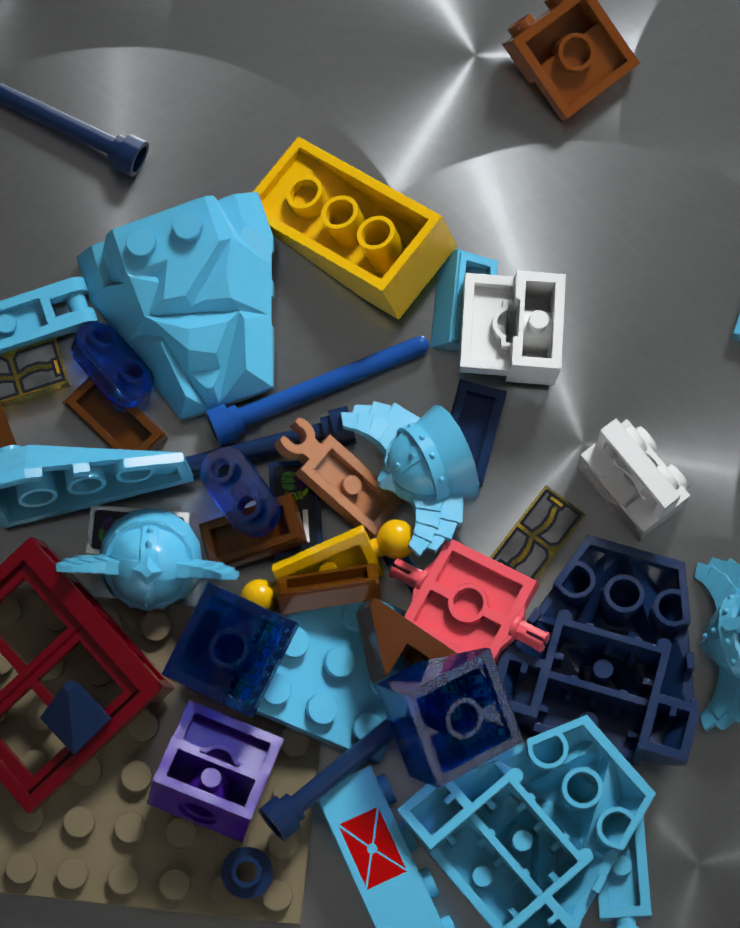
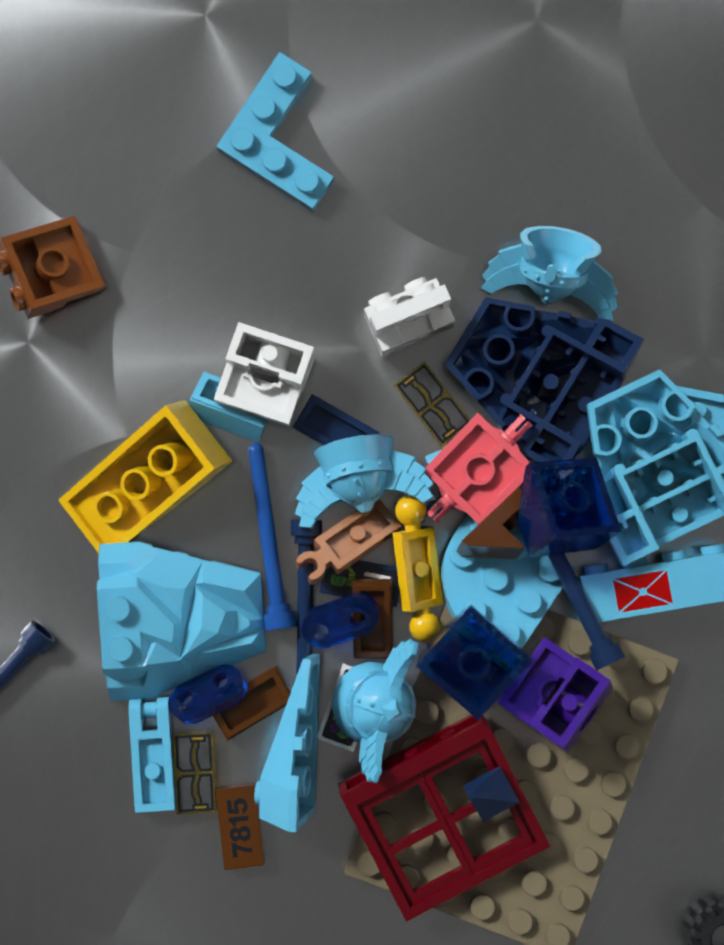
camera: 70 degrees left, 10 degrees up
dark blue plate [221,847,273,900] -> none
reddish brown tile [276,563,382,615] -> none

